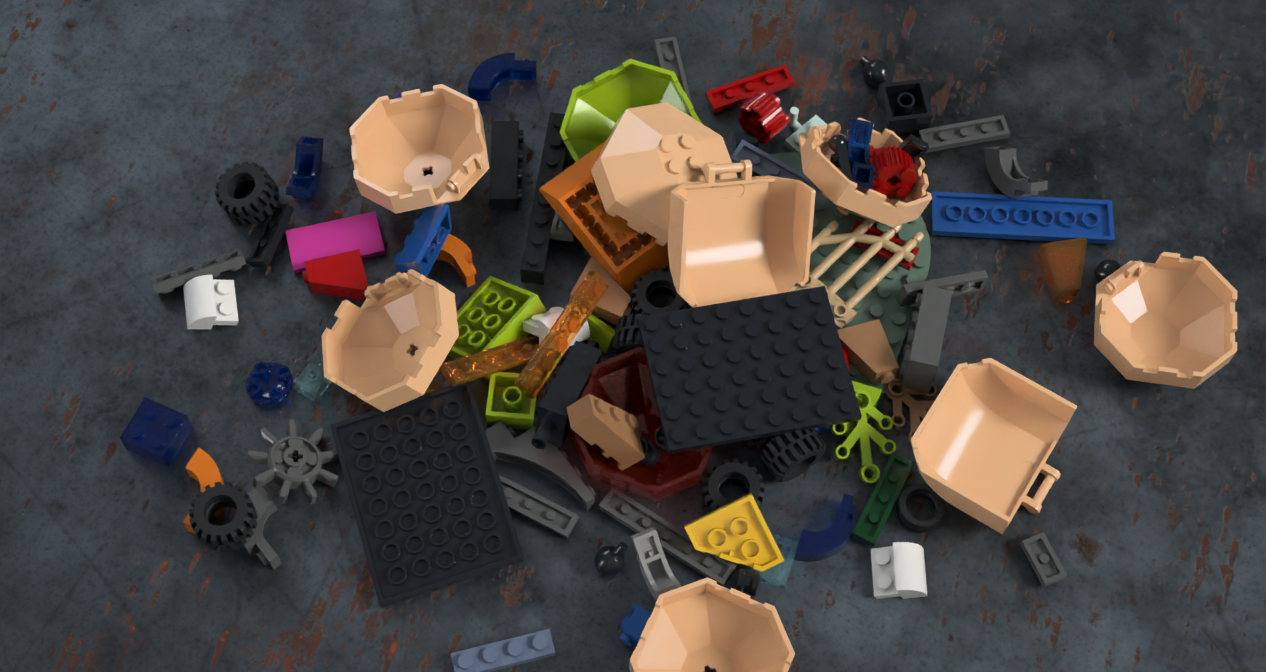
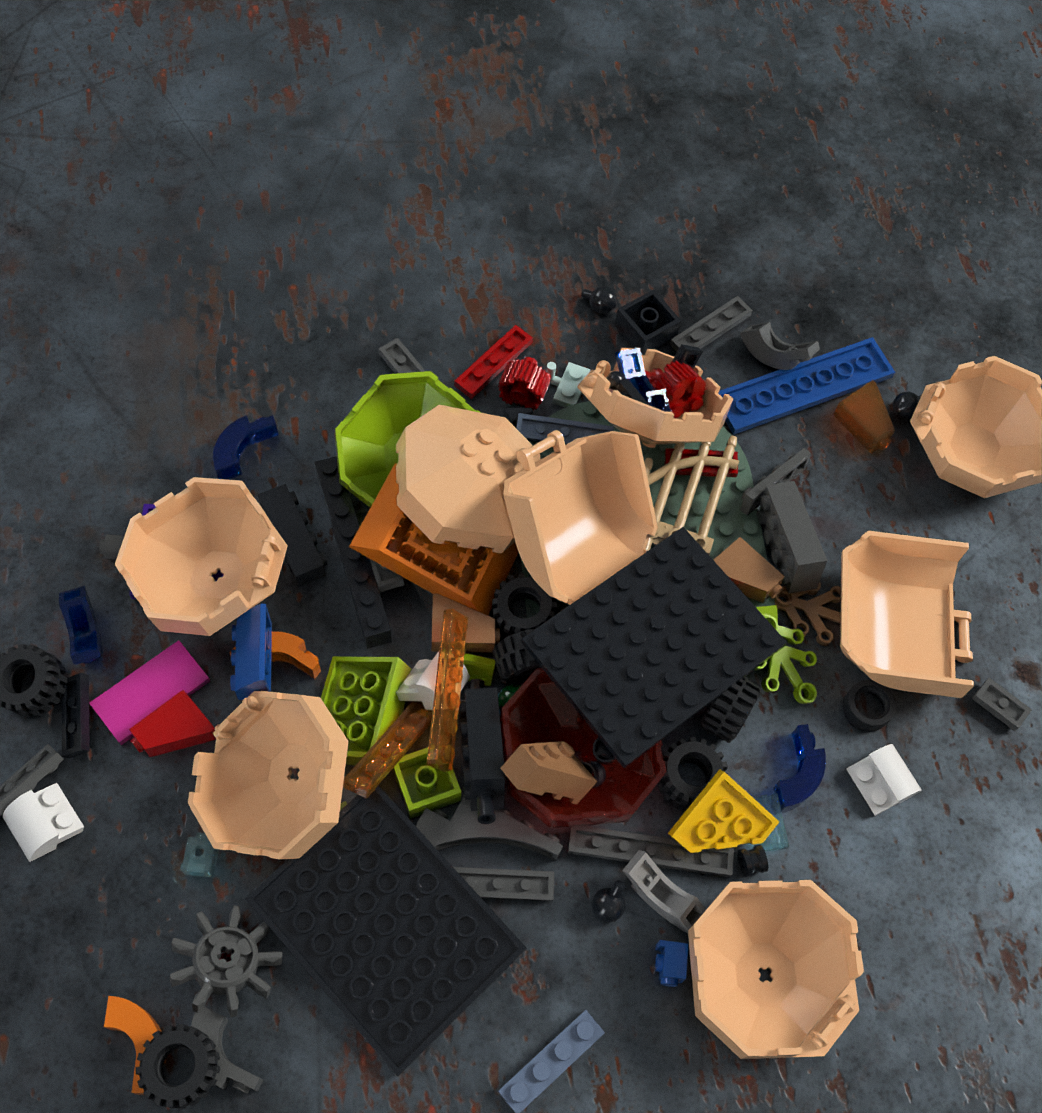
camera: 30 degrees left, 0 degrees up
clear blue brick [120,397,193,468] -> none
clear blue dish [246,362,294,405] -> none
dark green plate [851,452,914,547] -> none

